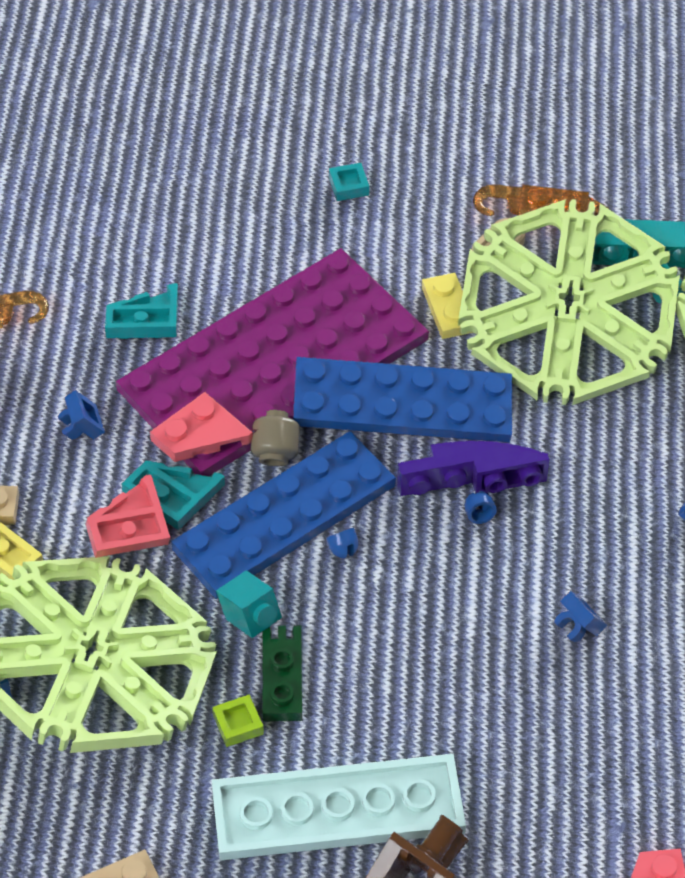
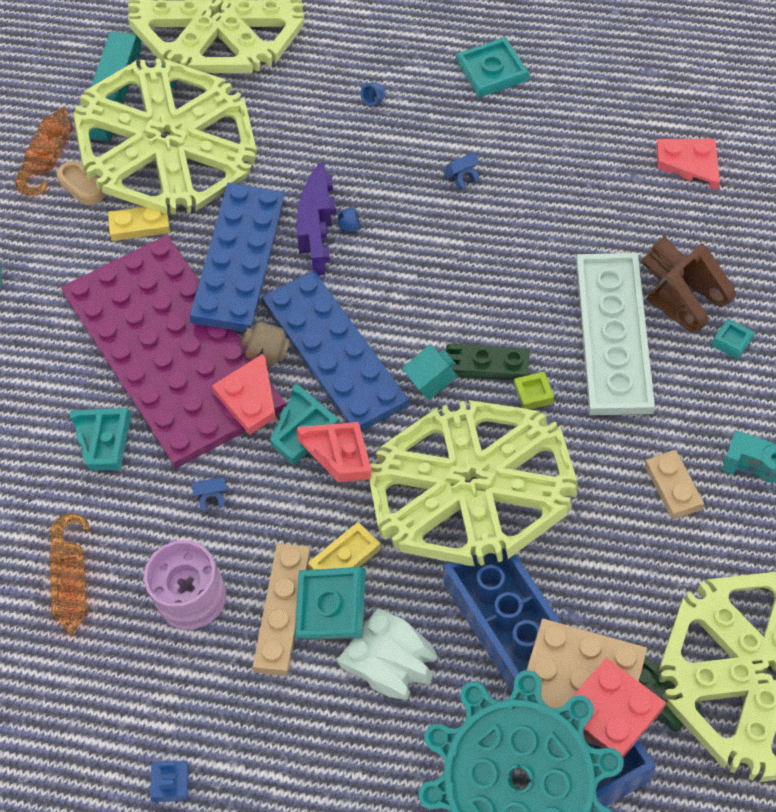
camera: 80 degrees left, 5 degrees up
blue hinge [326,528,359,559] -> none

